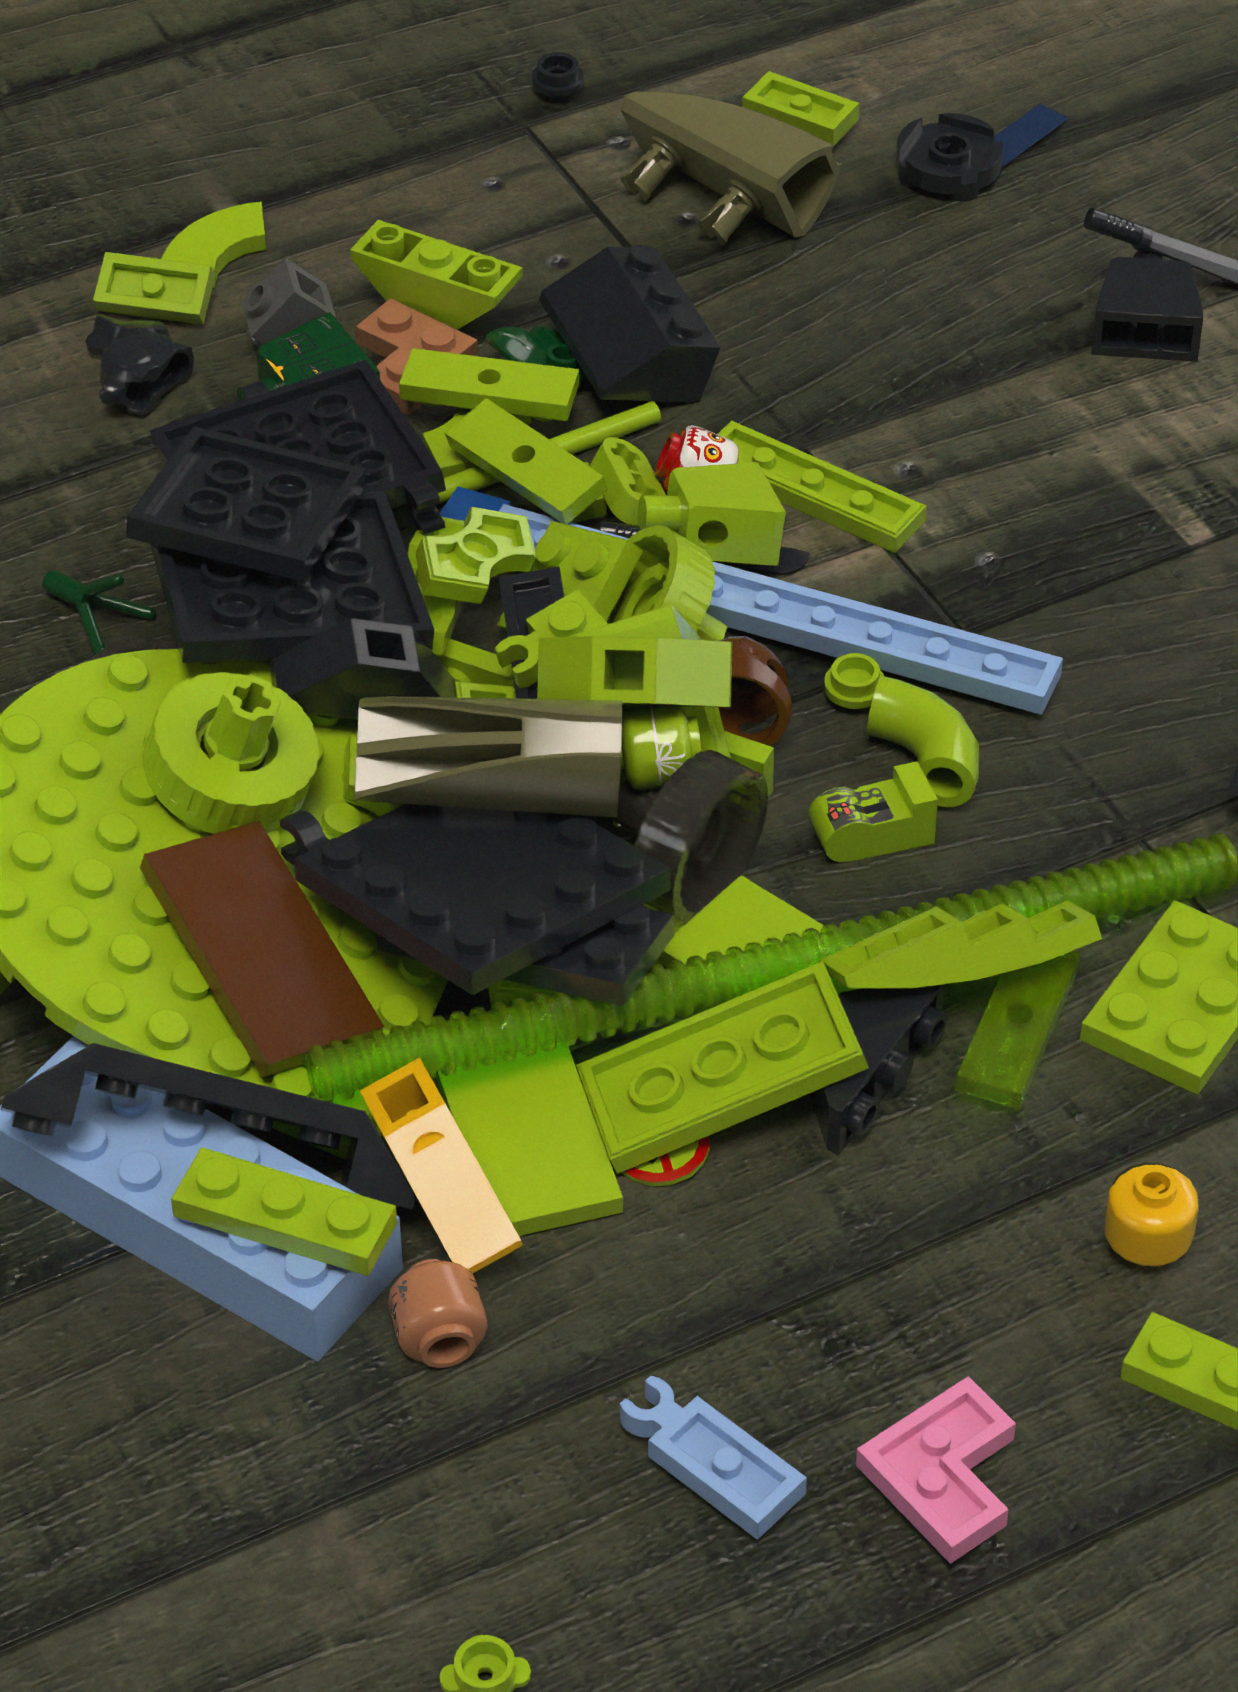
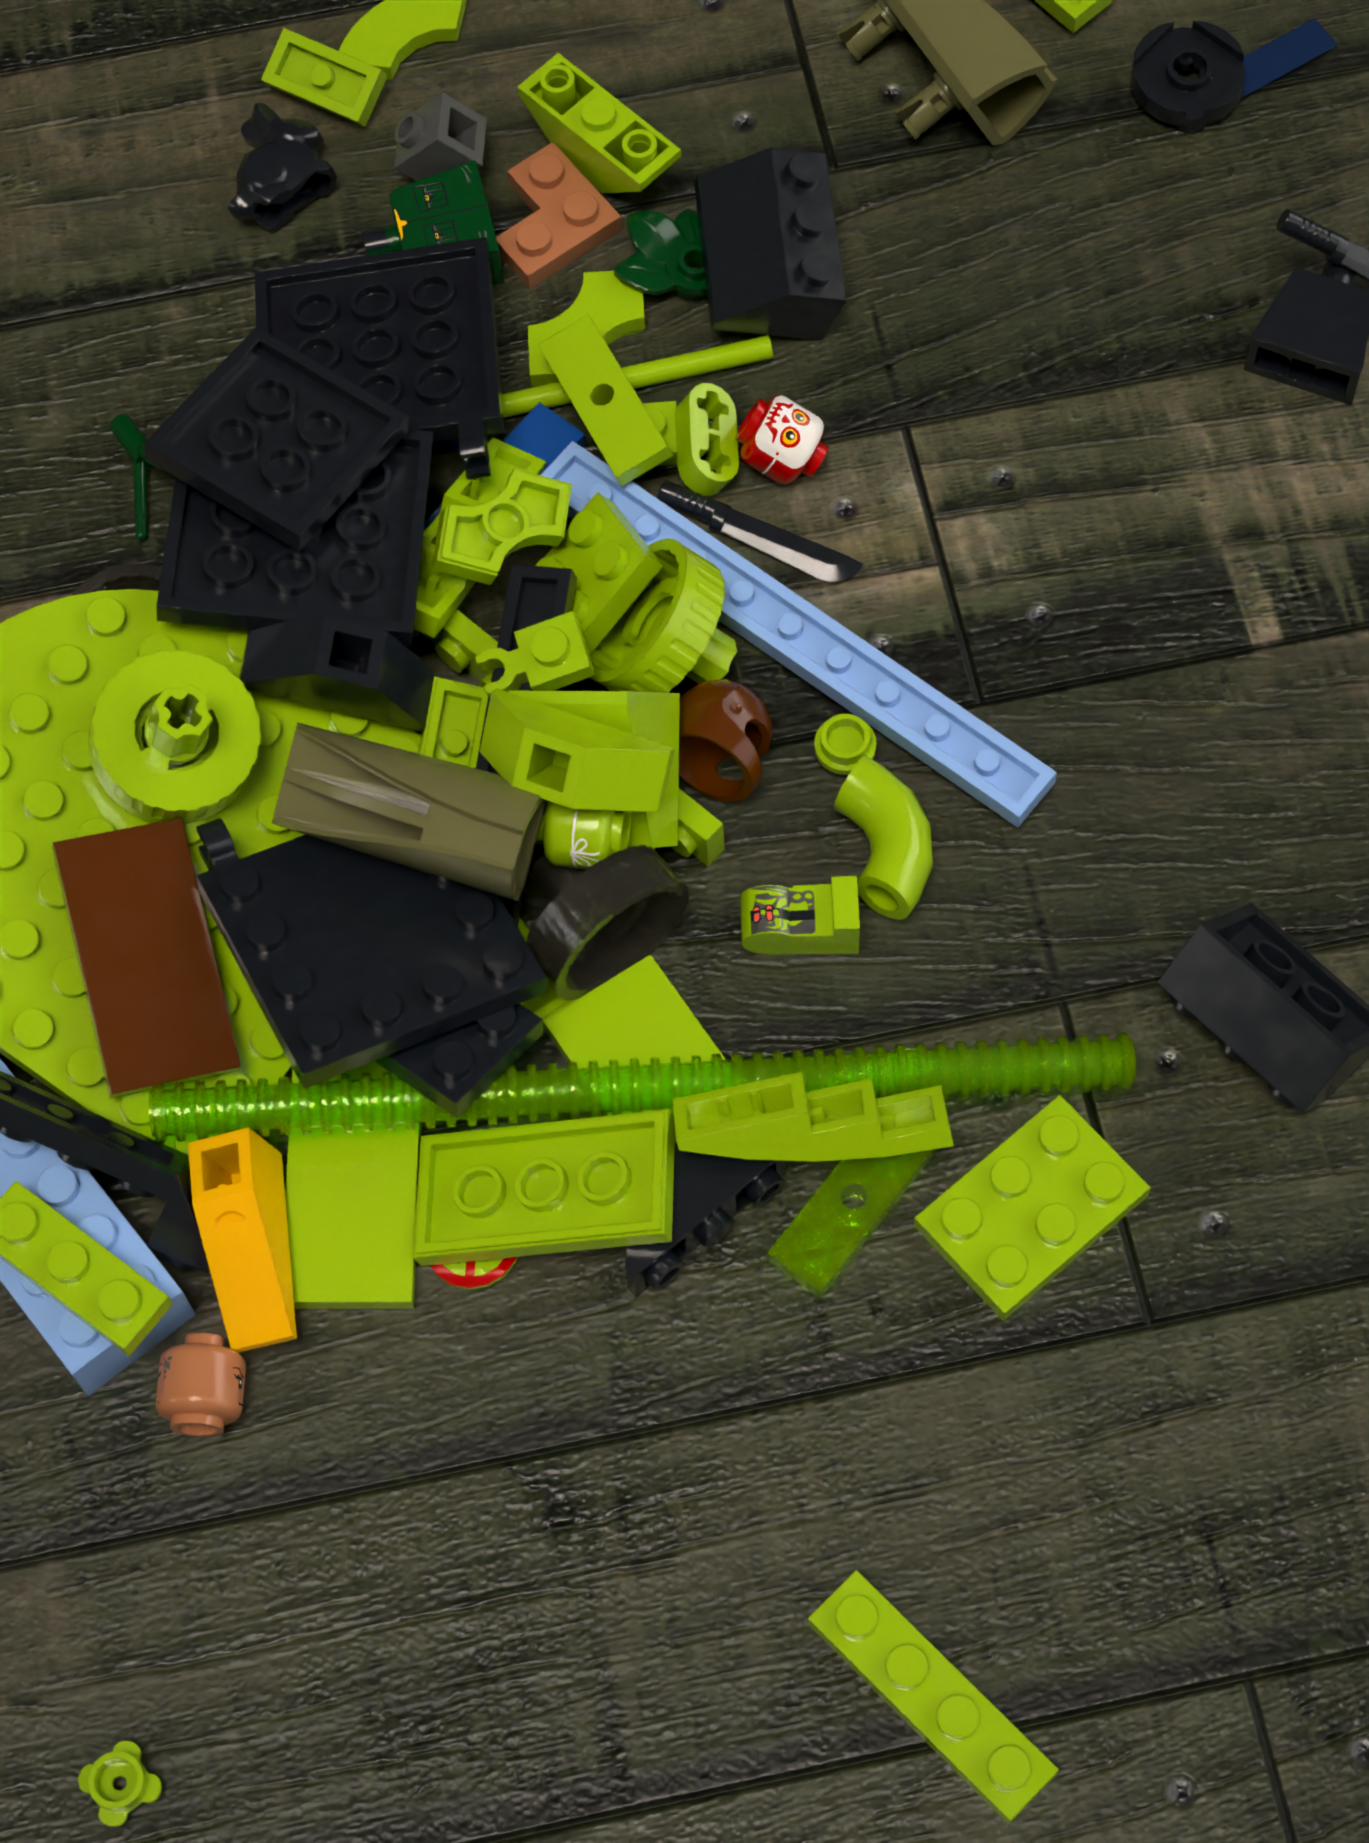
camera: 20 degrees right, 20 degrees up
lime tile [399,348,579,421] -> none
light blue plate [620,1376,807,1540] -> none
lime torso [638,462,786,565] -> none
lime tile [718,420,927,553] -> none
bright pink plate [856,1376,1016,1564] -> none
yellow head [1104,1163,1199,1267] -> none

